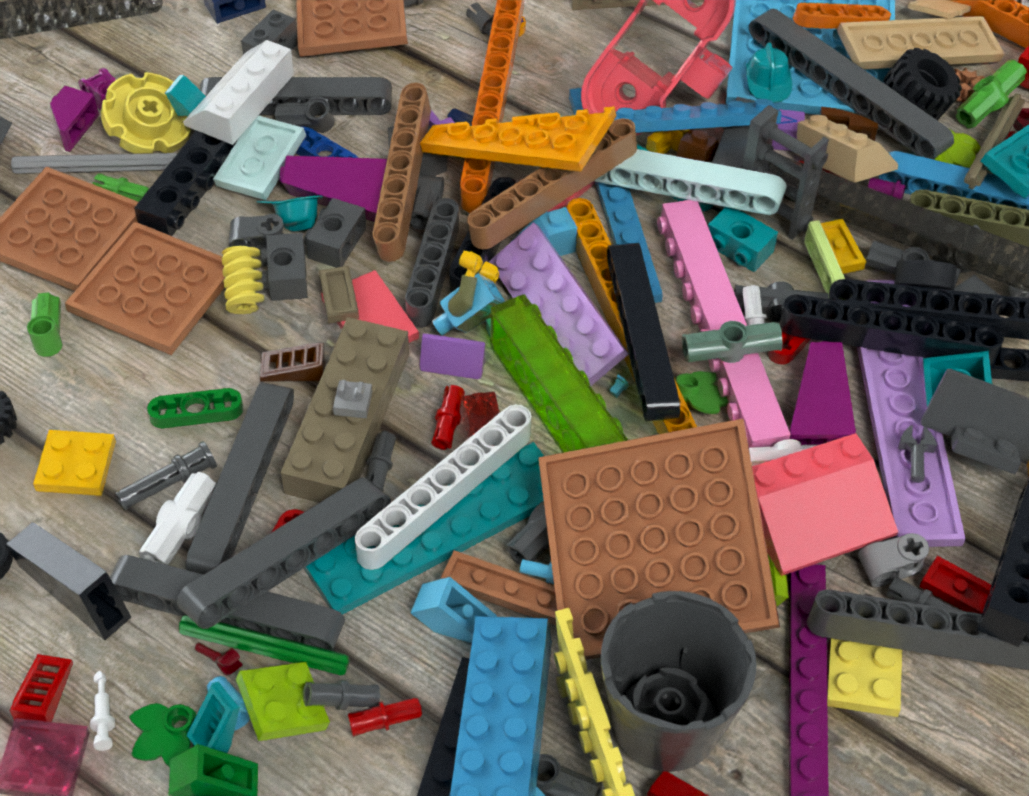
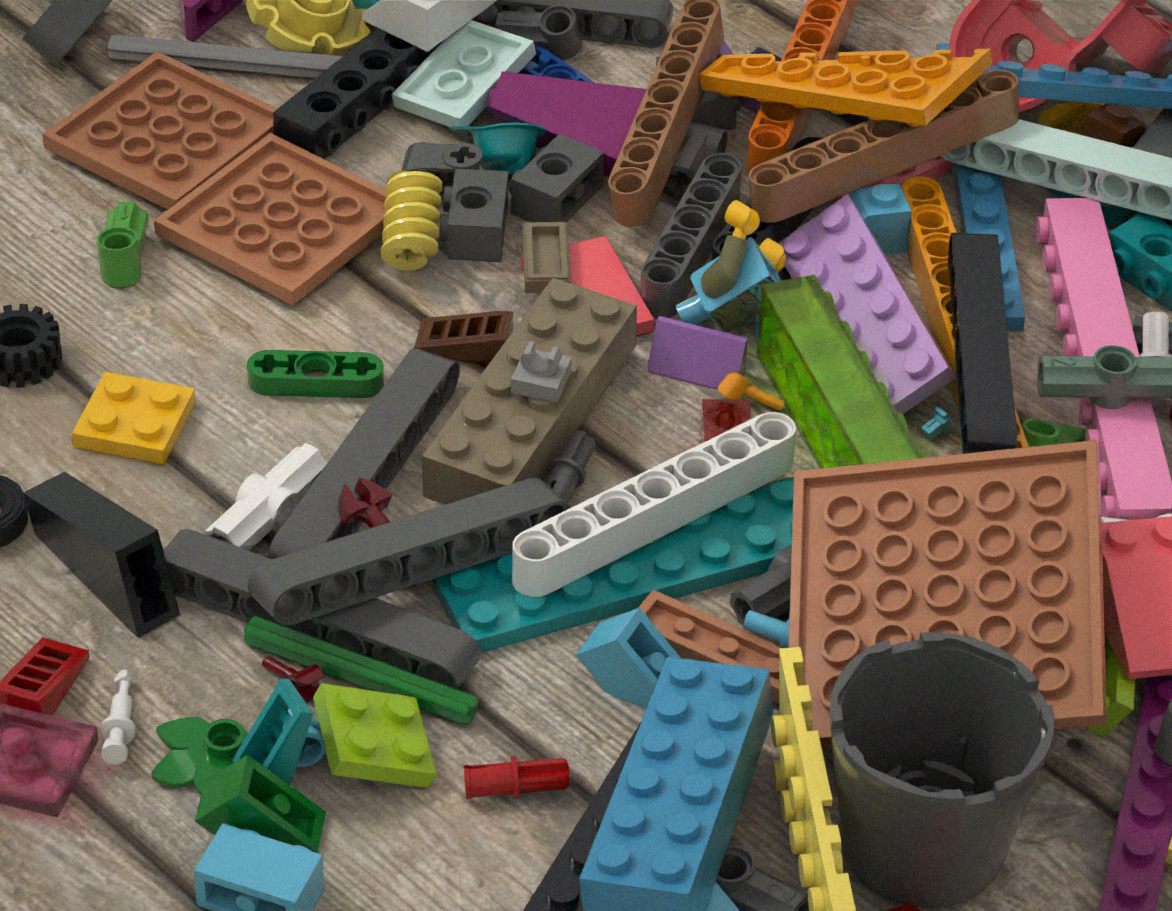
camera: 10 degrees right, 10 degrees down
bright green axle [93,173,149,202] -> none
dark grey pin [115,441,217,510] -> none
dark grey pin [303,680,380,710] -> none
red pin [431,385,465,450] -> none
none -> dark red bar [338,477,392,528]
none -> light orange hand [718,372,785,412]

